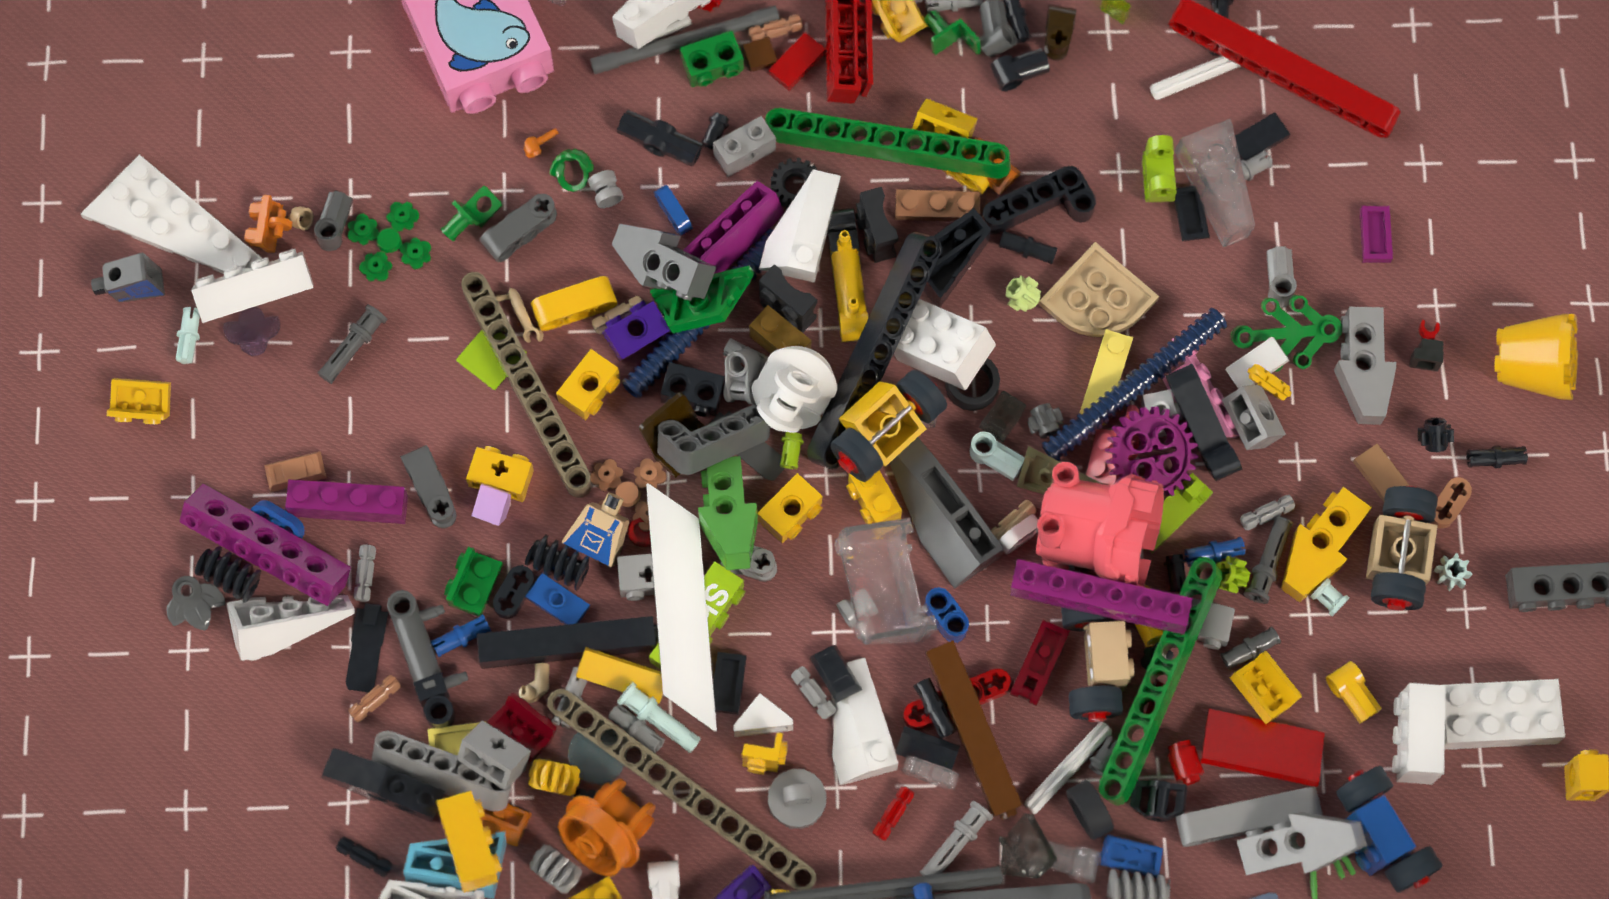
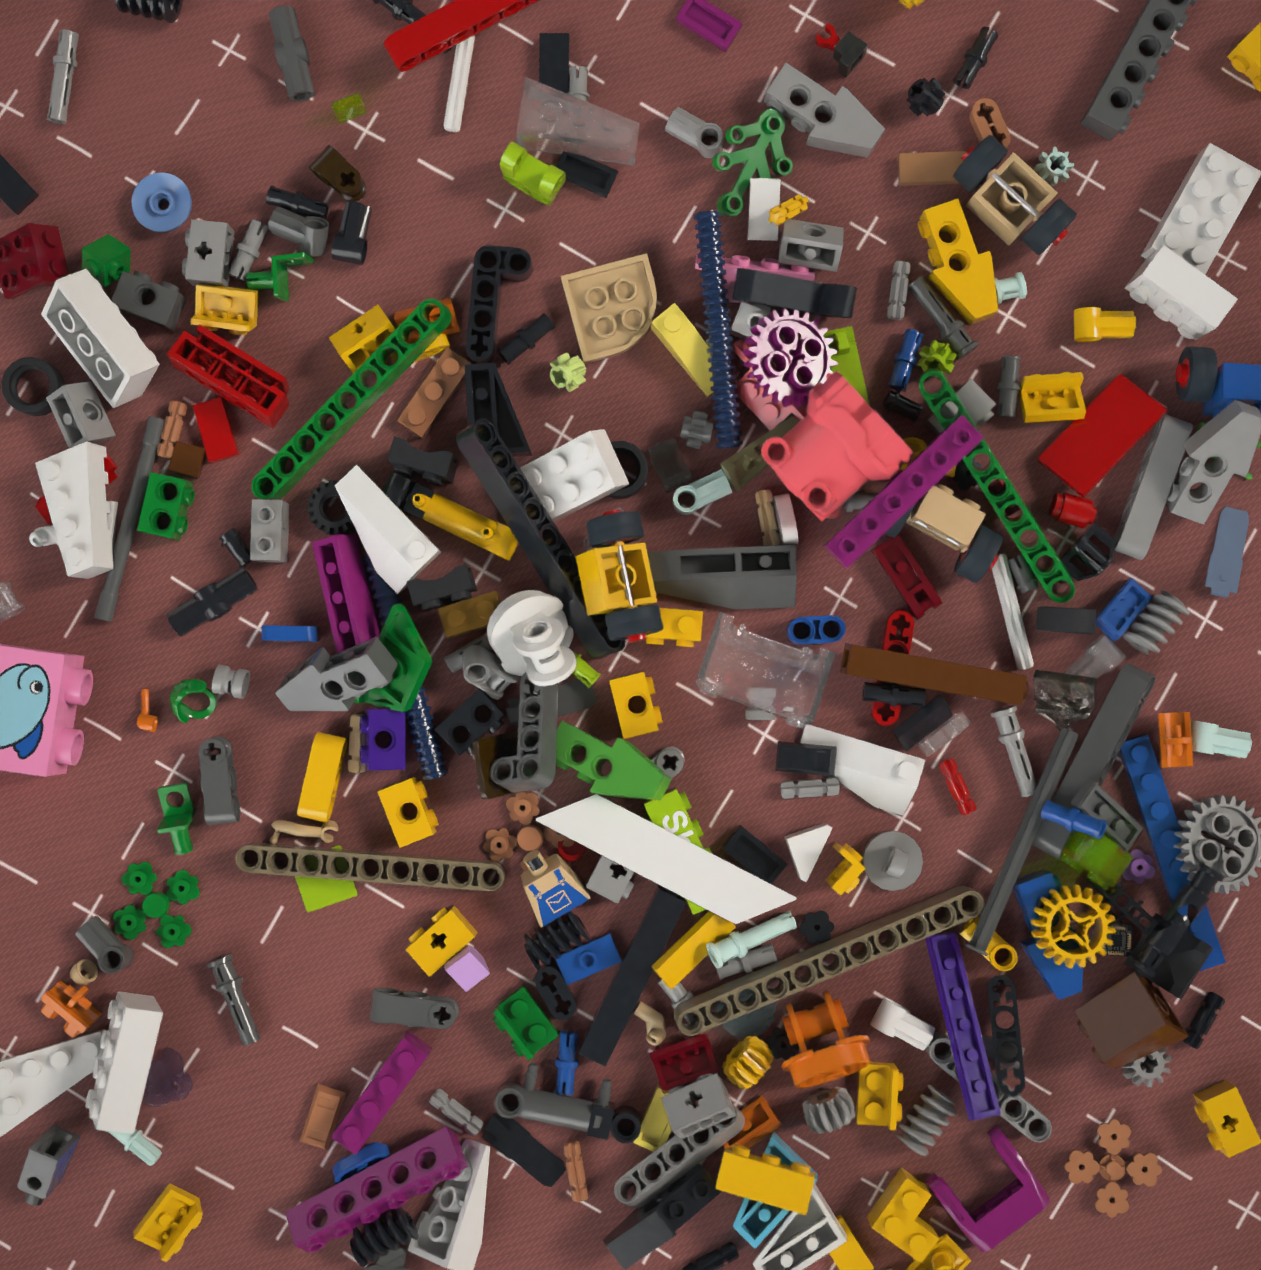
camera: 55 degrees left, 15 degrees up
none -> black plant [799,910,834,944]

